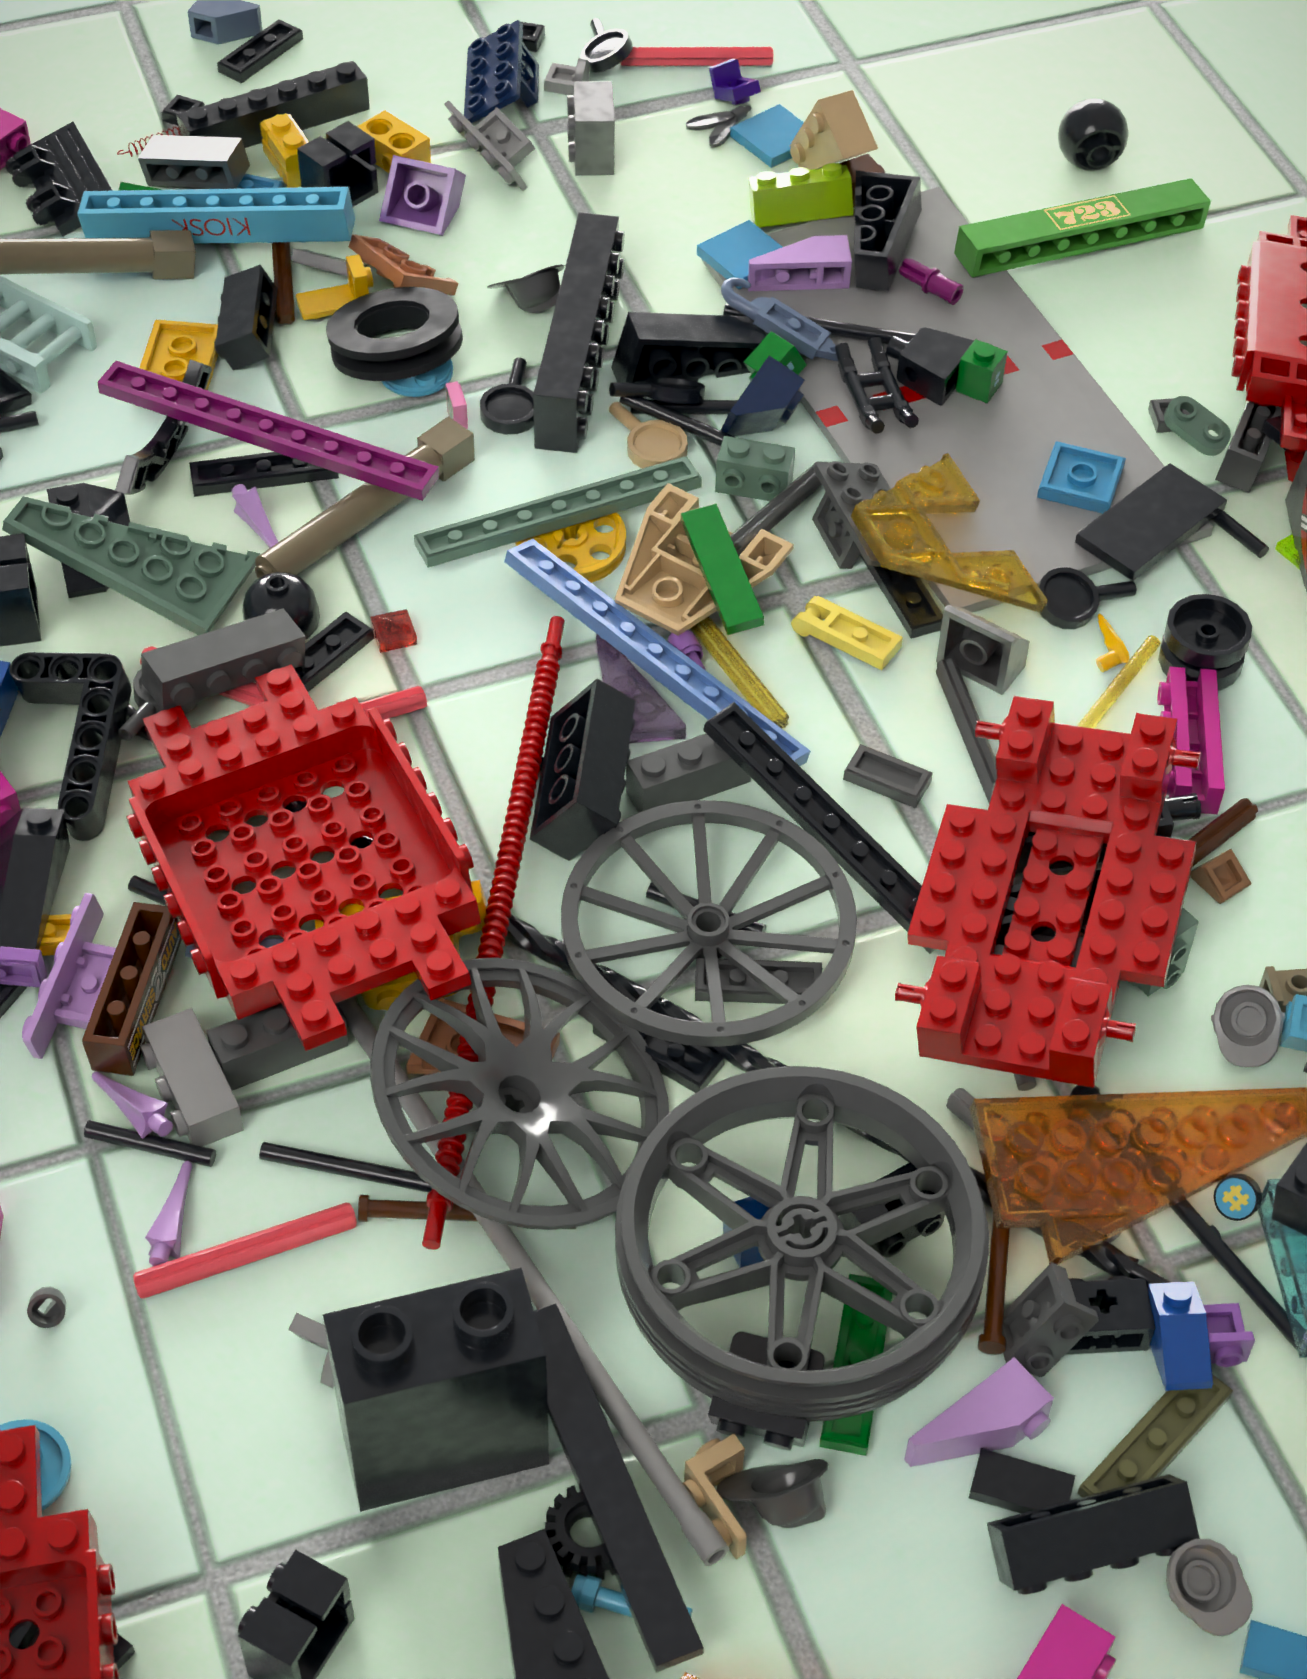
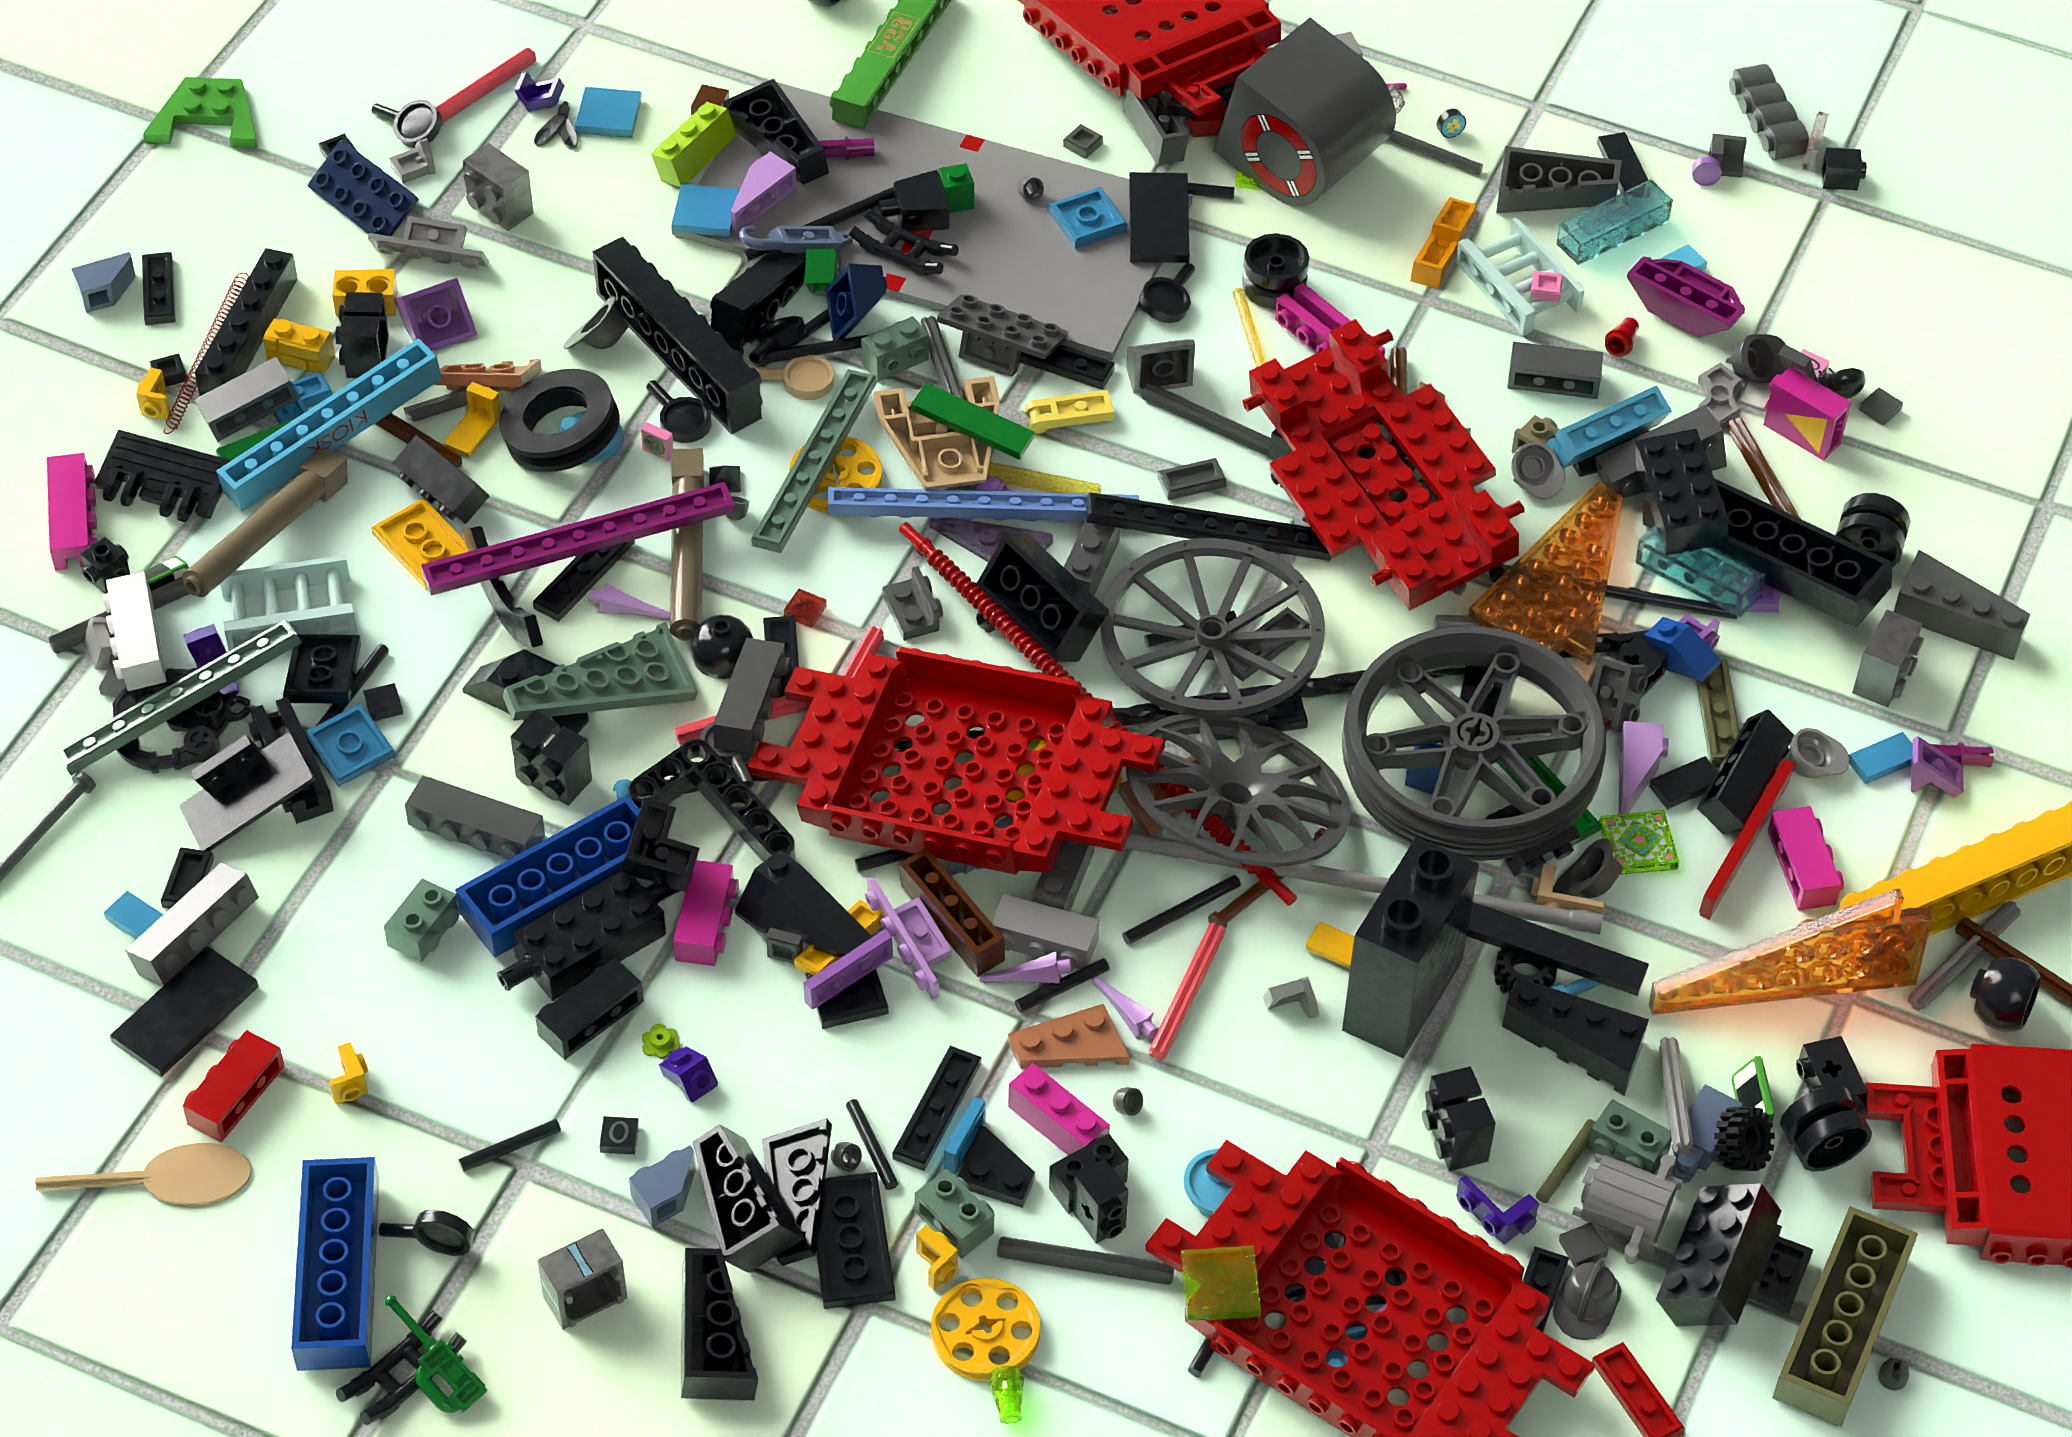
camera: 45 degrees left, 0 degrees up
tan wedge [790,90,879,170] -> none
clear yellow wing [850,453,1048,612] -> none
yellow bar [1096,613,1129,673] -> none
sand green plate [1164,396,1231,456] -> none
tile [1213,1173,1262,1221] -> none
none -> yellow bracket [136,368,170,420]
none -> black slope [709,465,741,492]
none -> dark grey hinge [726,496,750,521]
none -> dark grey bracket [882,566,943,641]
none -> nougat wing [1007,1003,1130,1069]
none -> dark grey hinge [1018,176,1044,201]
none -> clear neon green tile [1599,810,1679,875]
none -> red tile [1699,759,1795,920]

